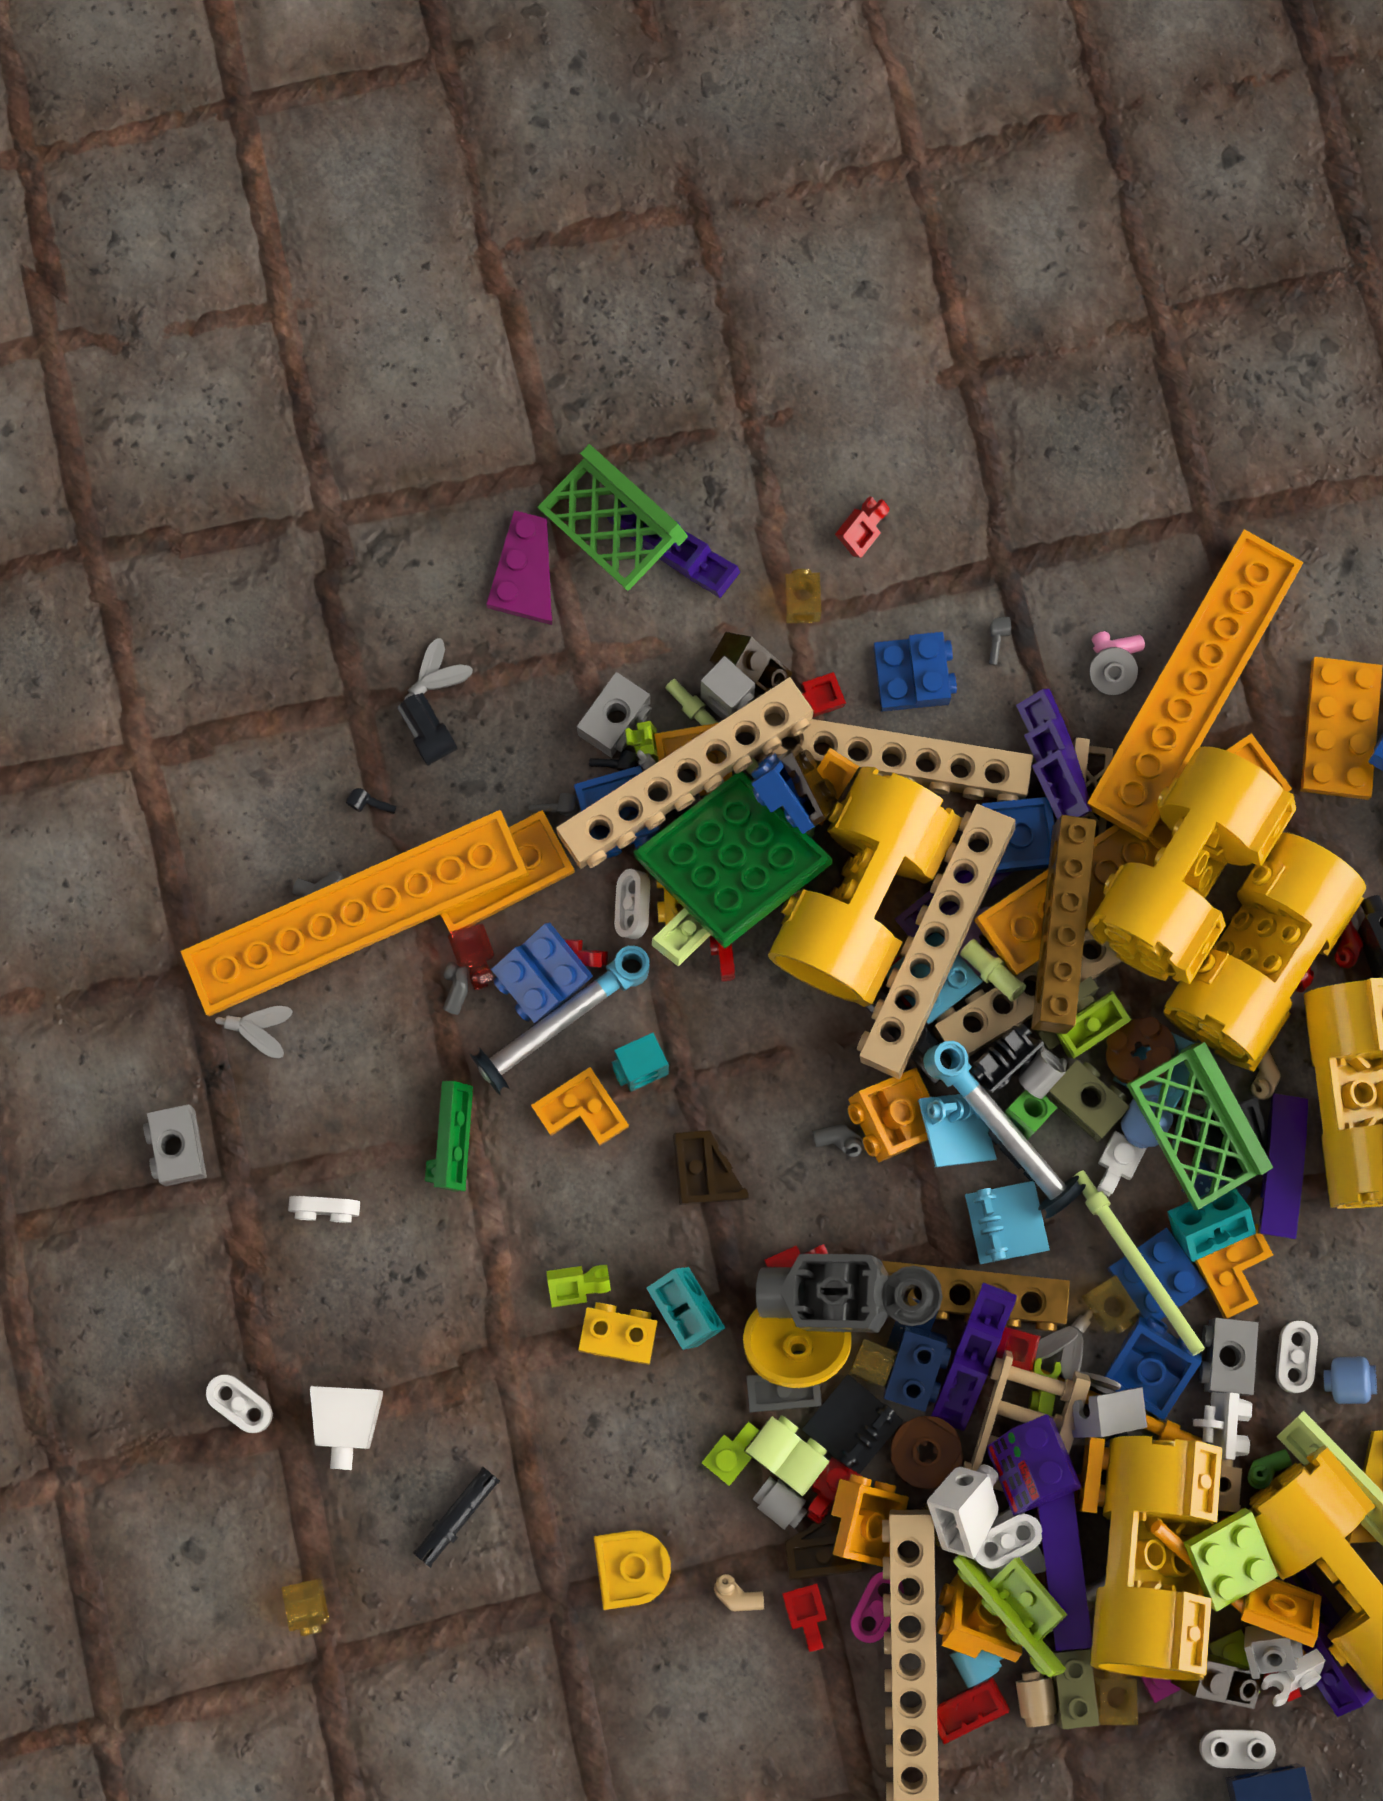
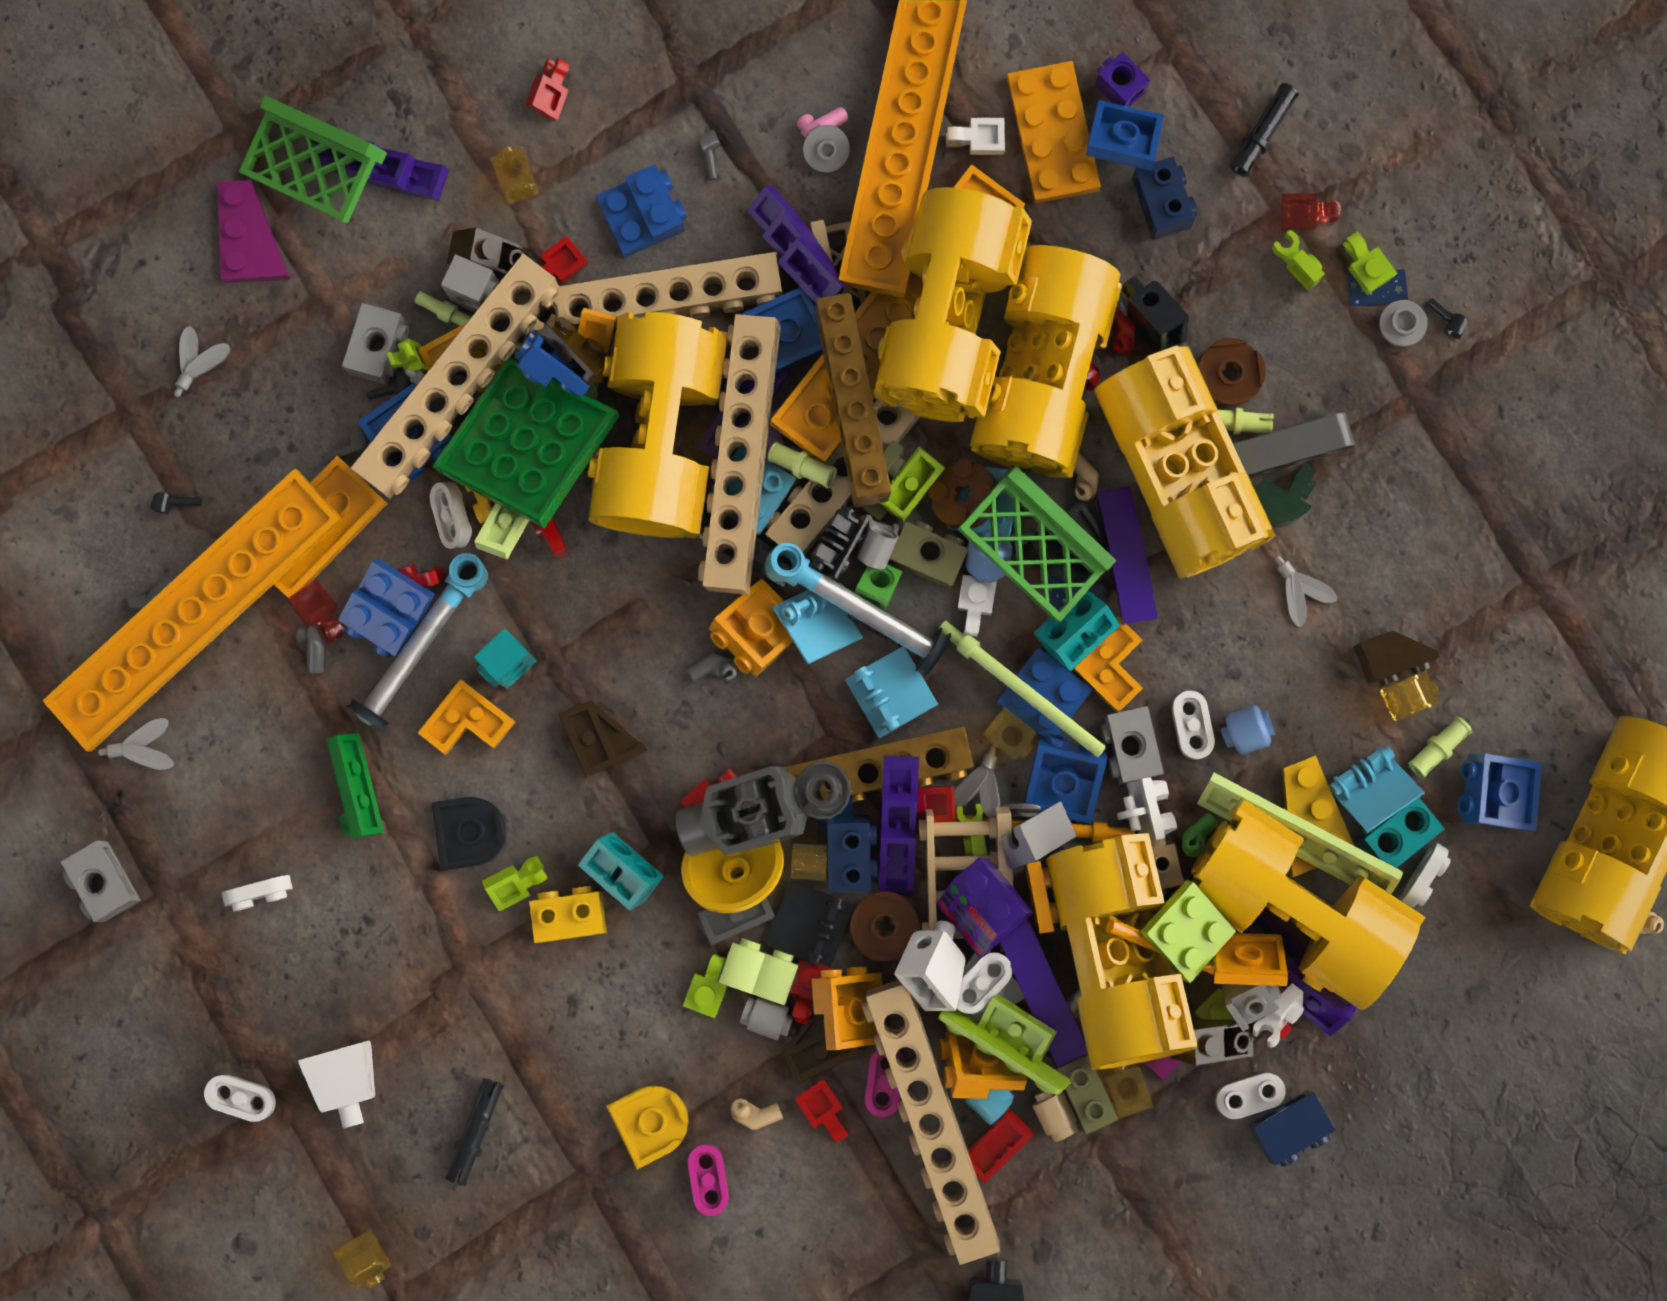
camera: 15 degrees left, 5 degrees up
black piece [397,693,458,766] -> none
none -> black tile [432,797,507,871]
none -> dark pink plate [688,1143,729,1216]
none -> white plate [946,118,1005,155]

